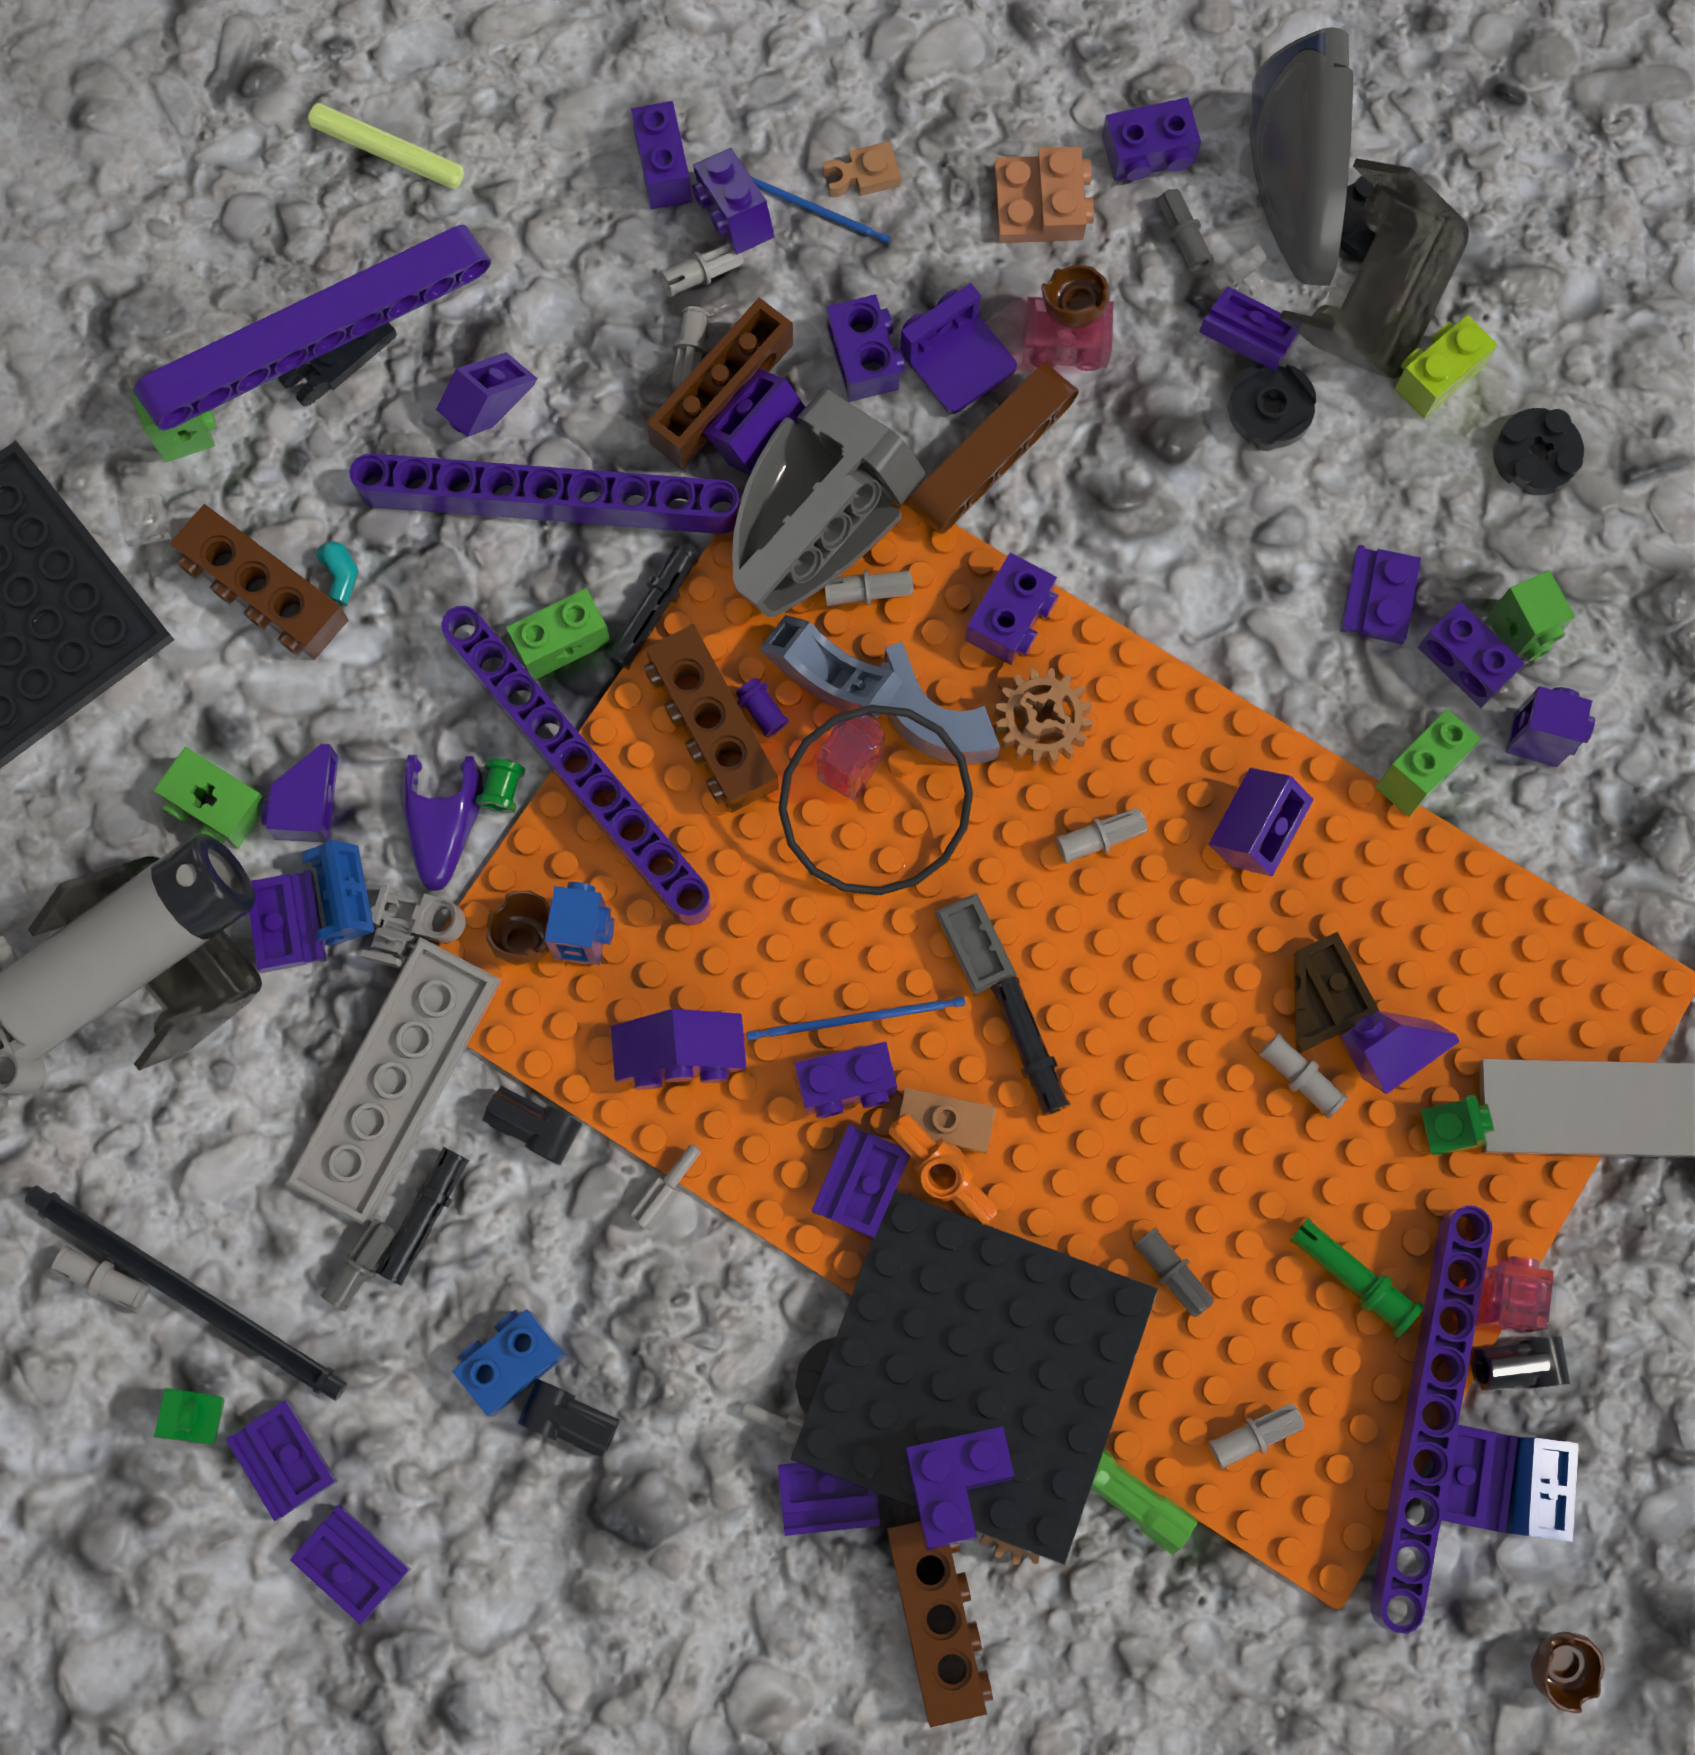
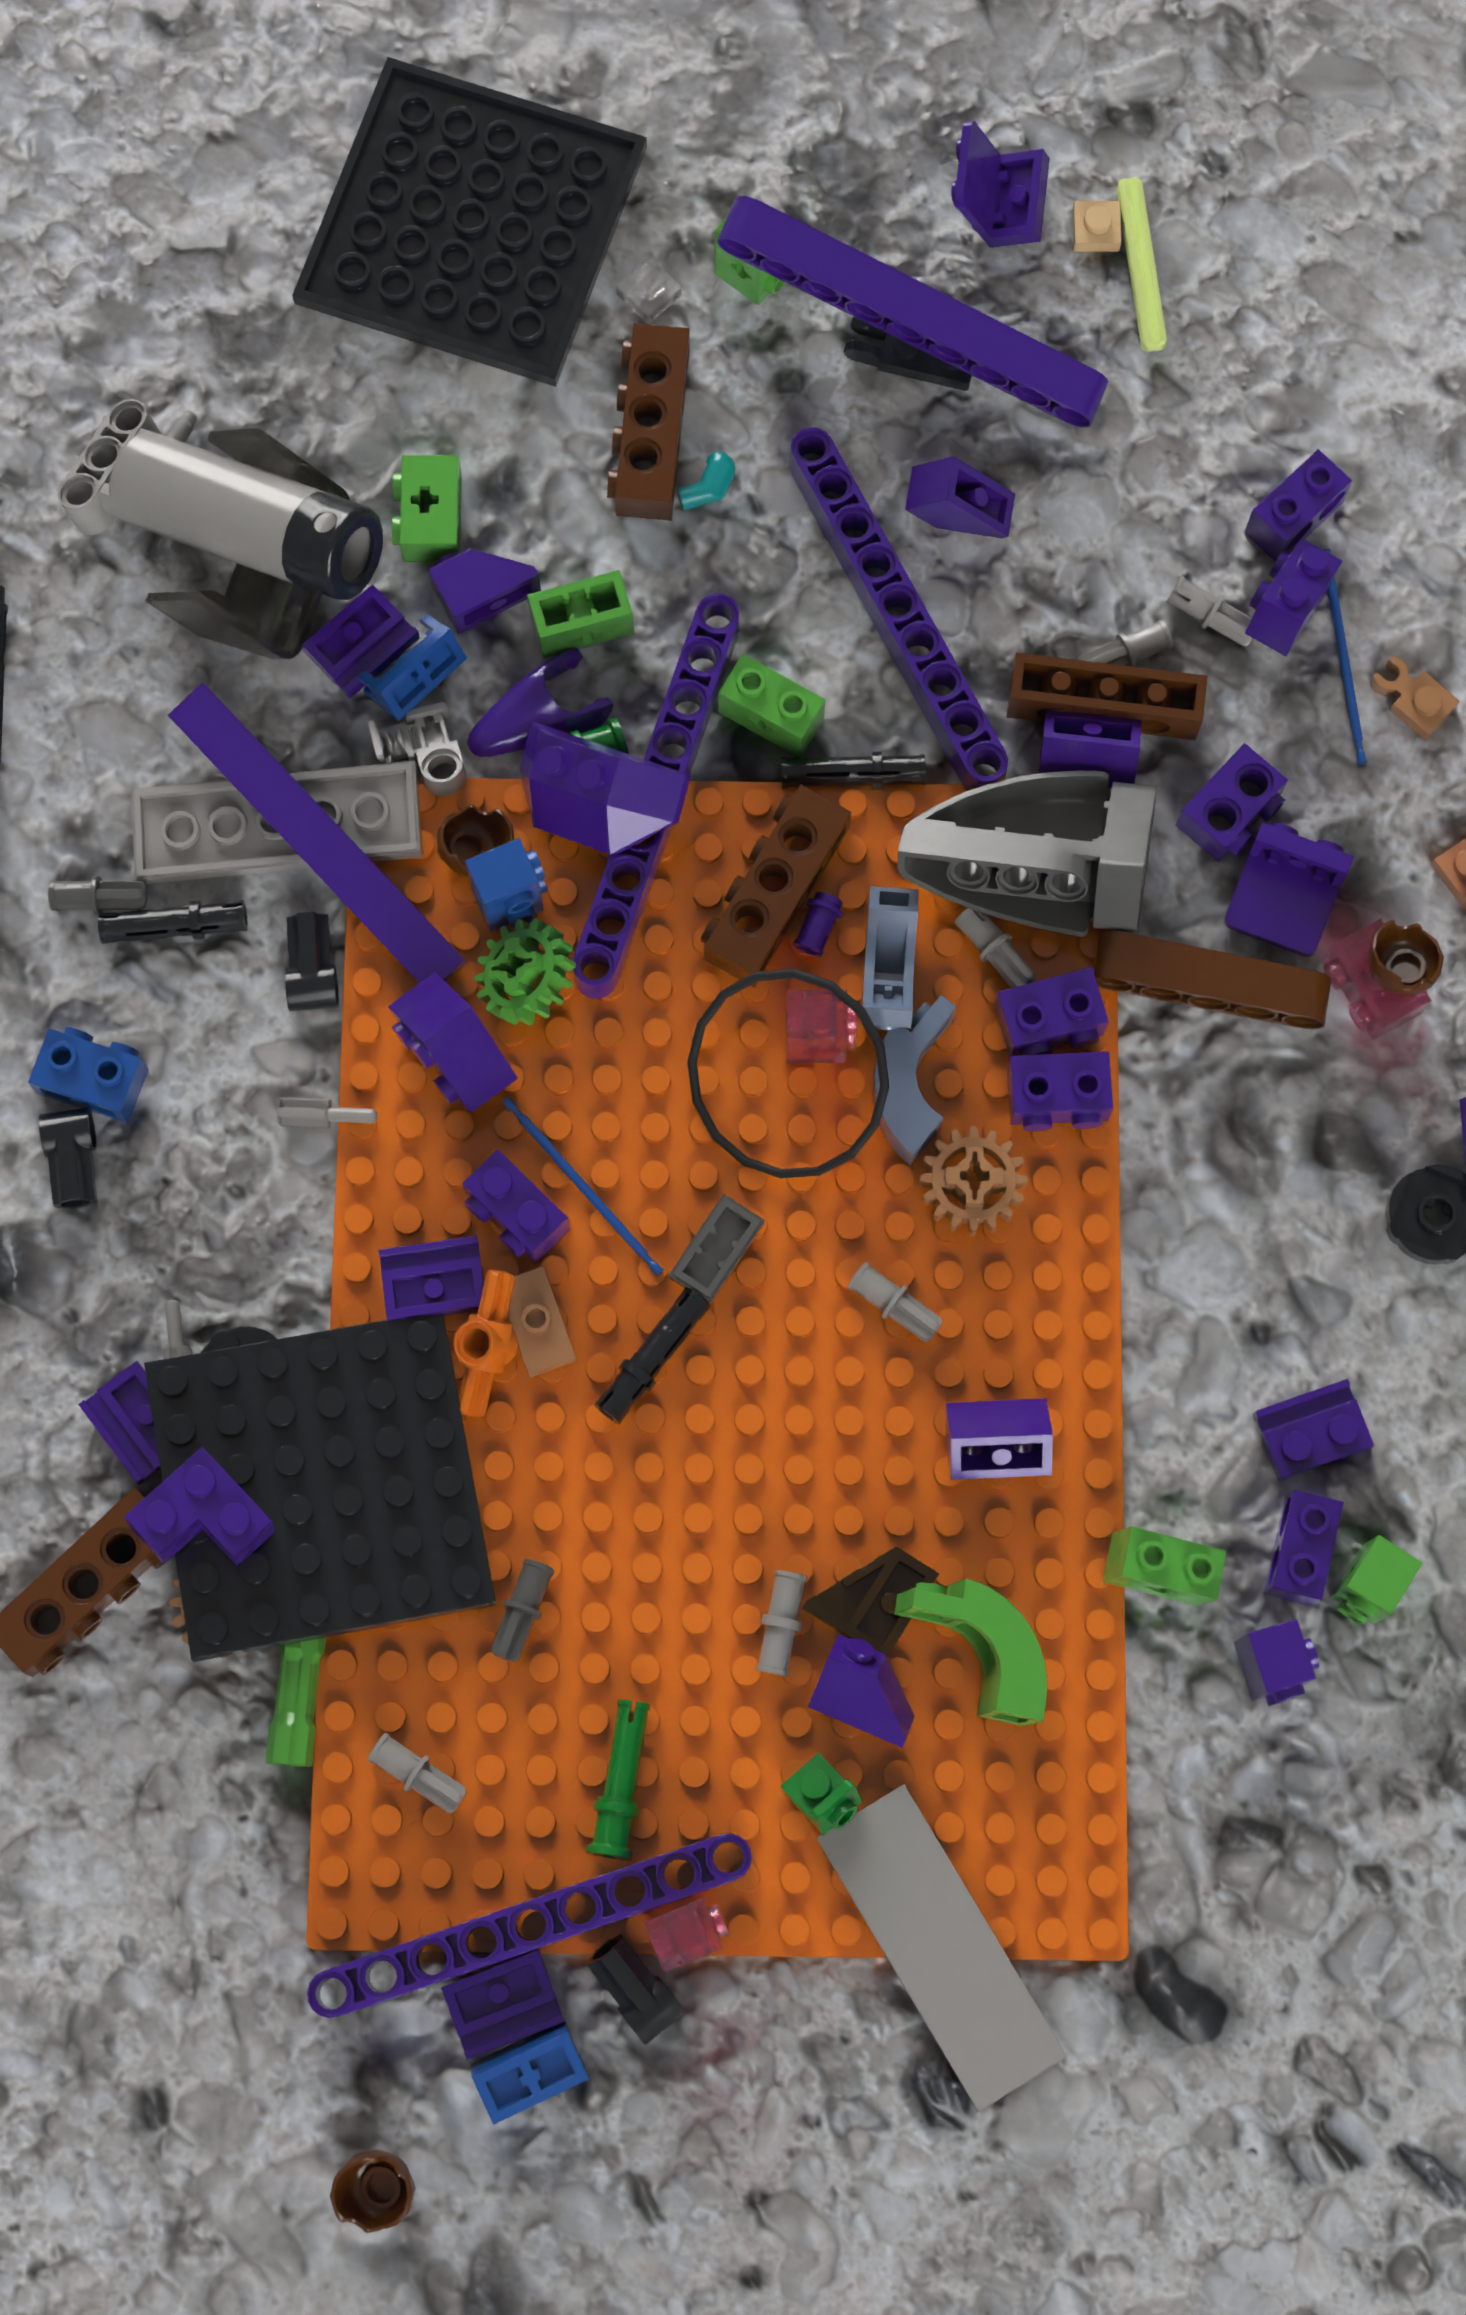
camera: 60 degrees right, 0 degrees up
none -> dark purple tile [168,682,467,983]
none -> bright green gear [474,918,576,1025]
none -> dark purple wedge [519,722,691,855]
none -> bright green brick [527,570,634,659]
none -> bright green arch [894,1578,1047,1727]
none -> dark purple bracket [951,121,1050,248]
none -> dark purple brick [994,967,1109,1057]
none -> tan plate [1072,201,1121,252]

